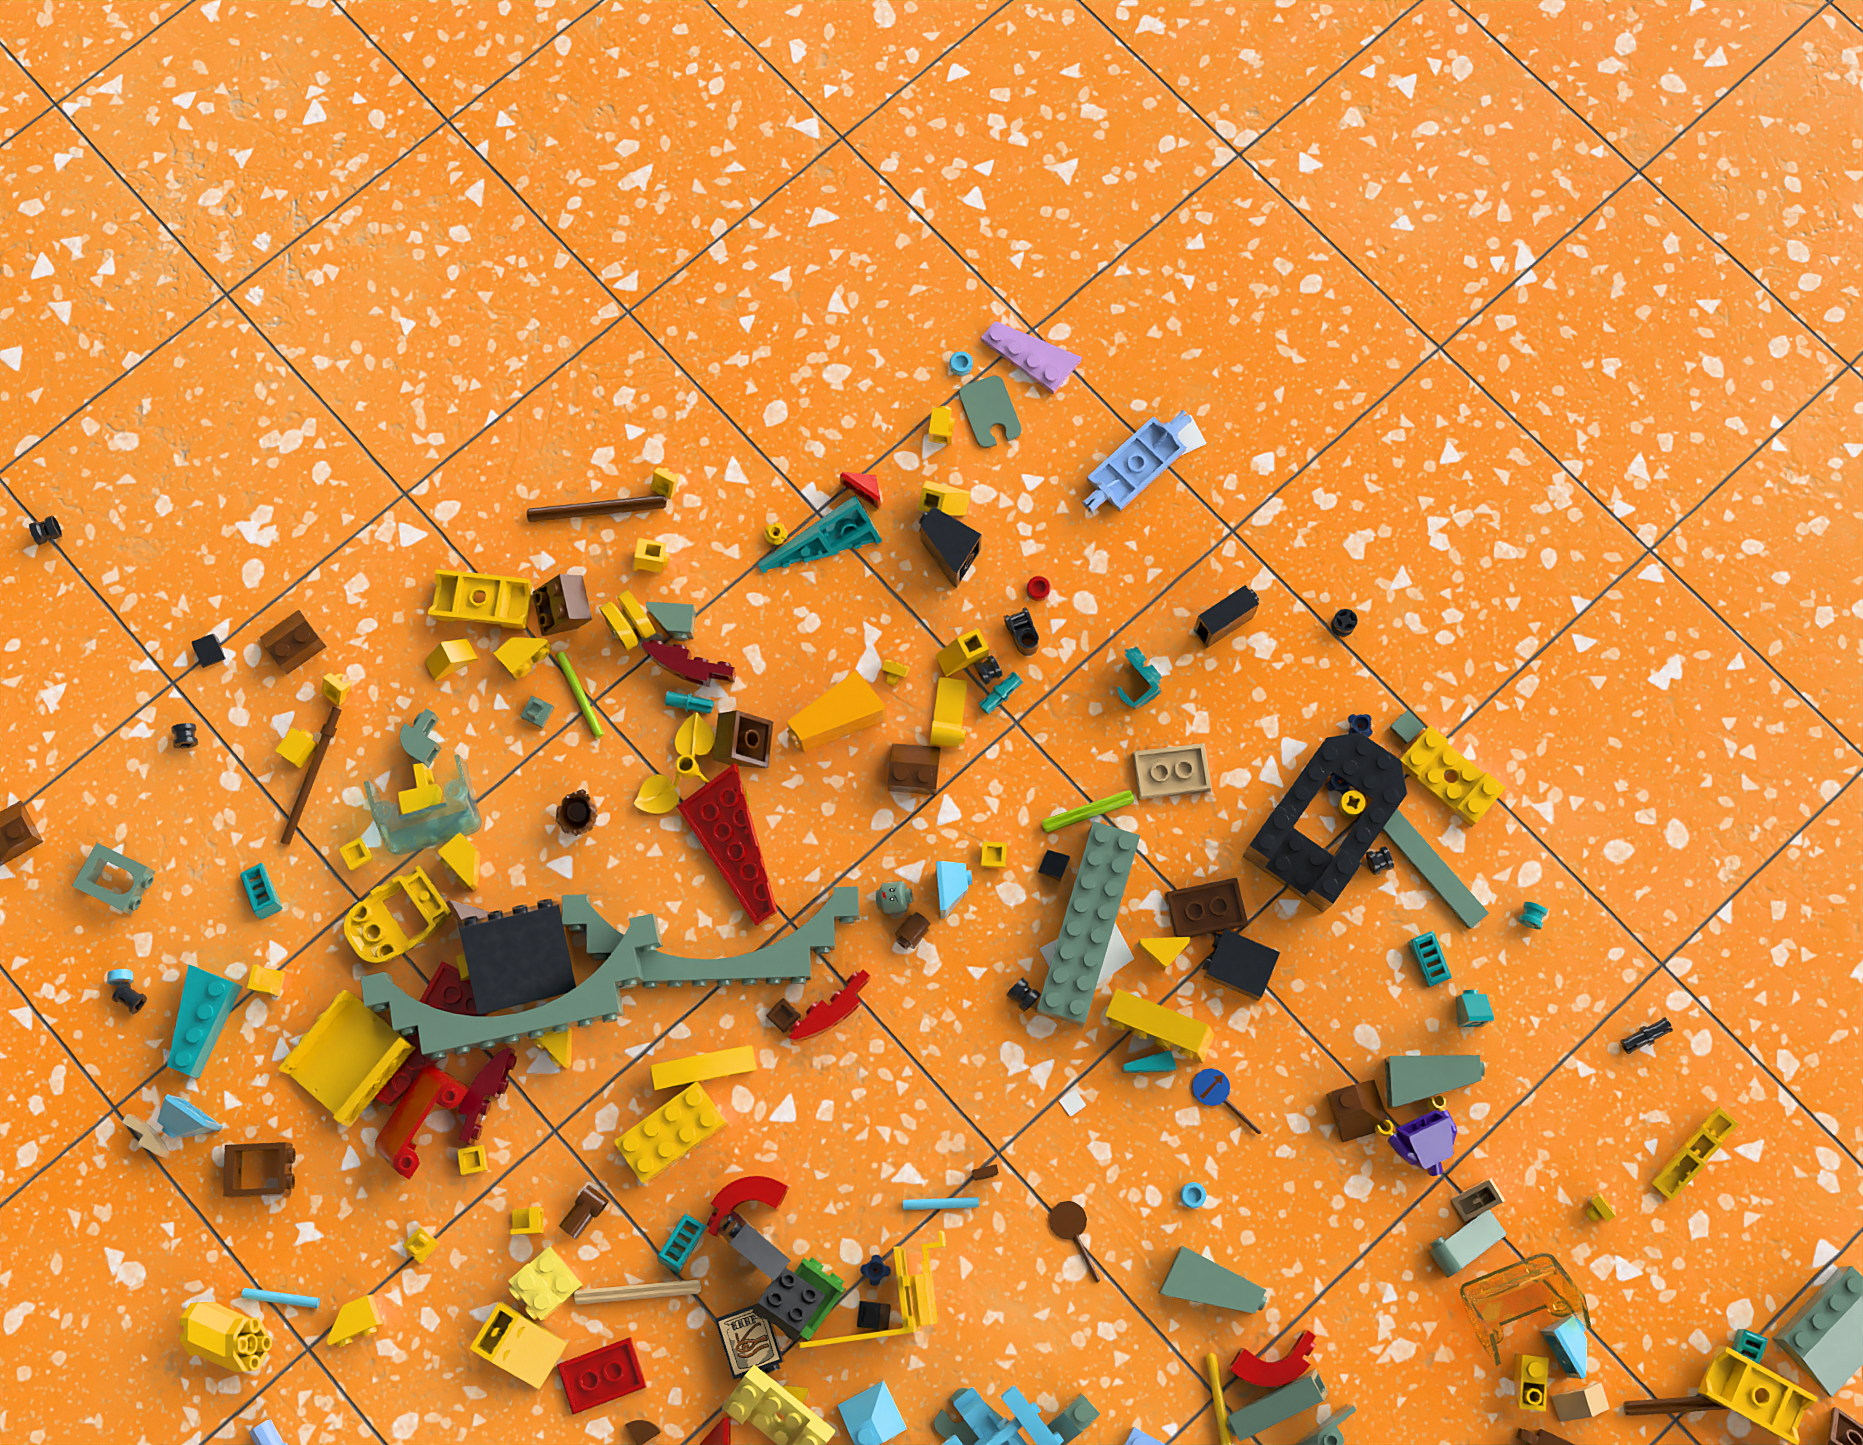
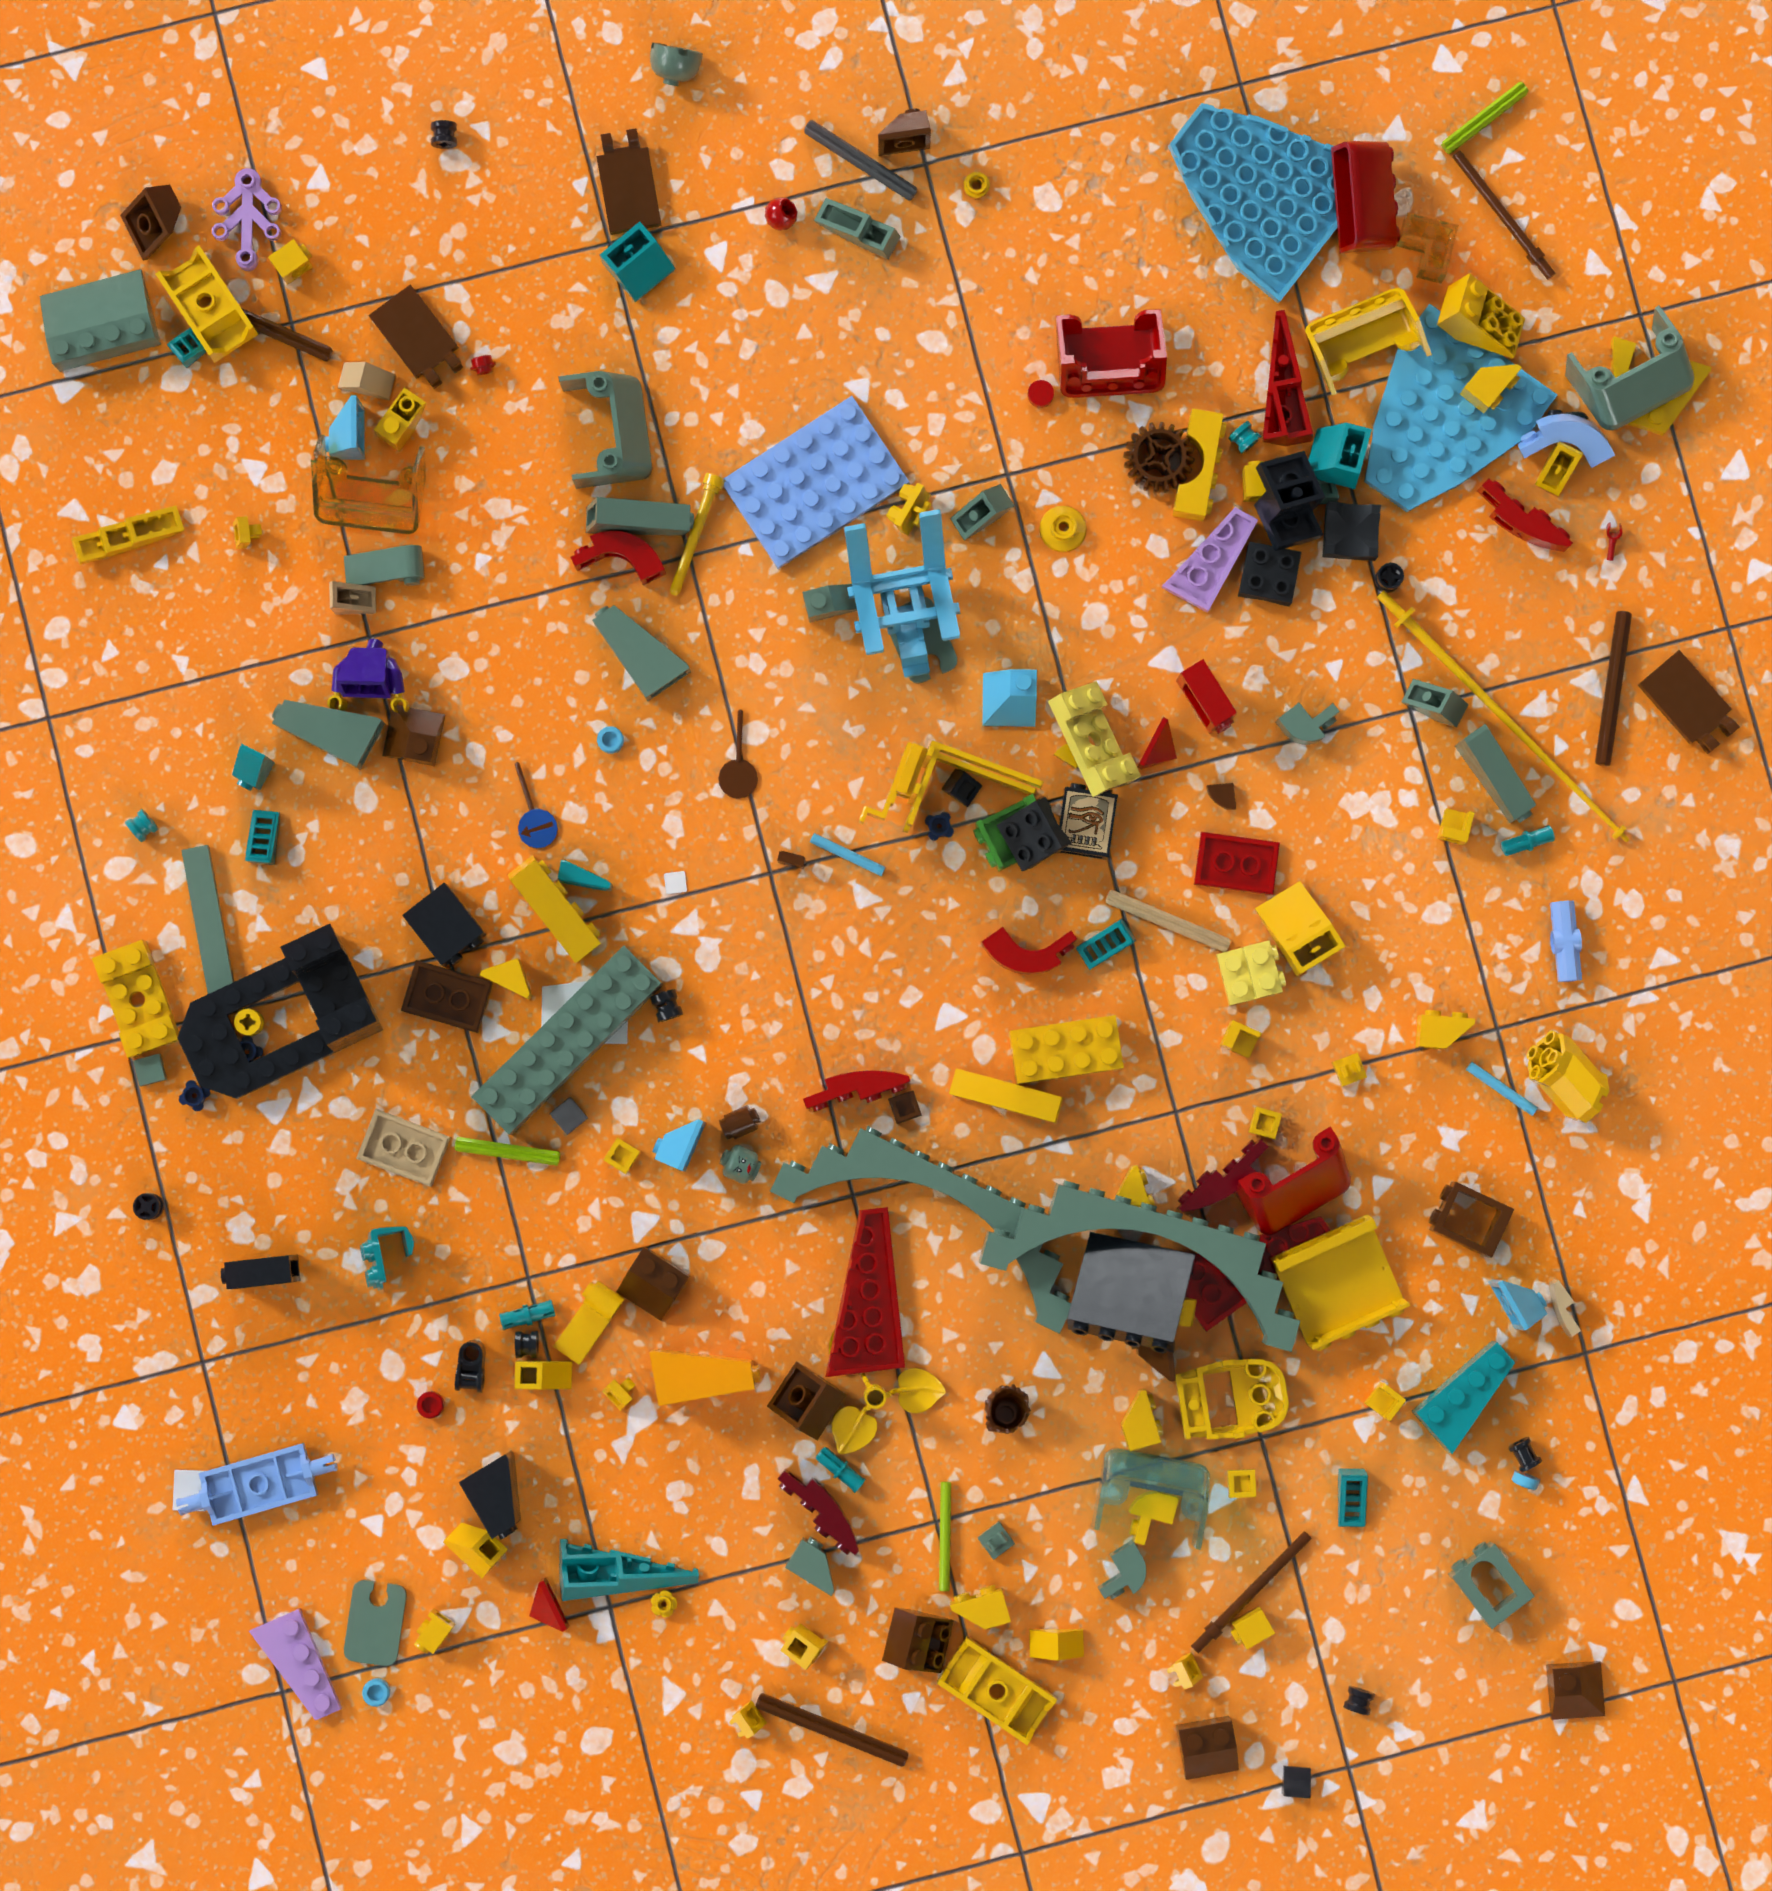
camera: 155 degrees left, 10 degrees up
reddish brown piece [559,1185,609,1240] -> none
yellow wheel [599,589,656,651] -> none
brick [717,1210,790,1281] -> none
black wheel [1366,846,1394,875] -> none
black pin [1620,1017,1673,1054] -> none

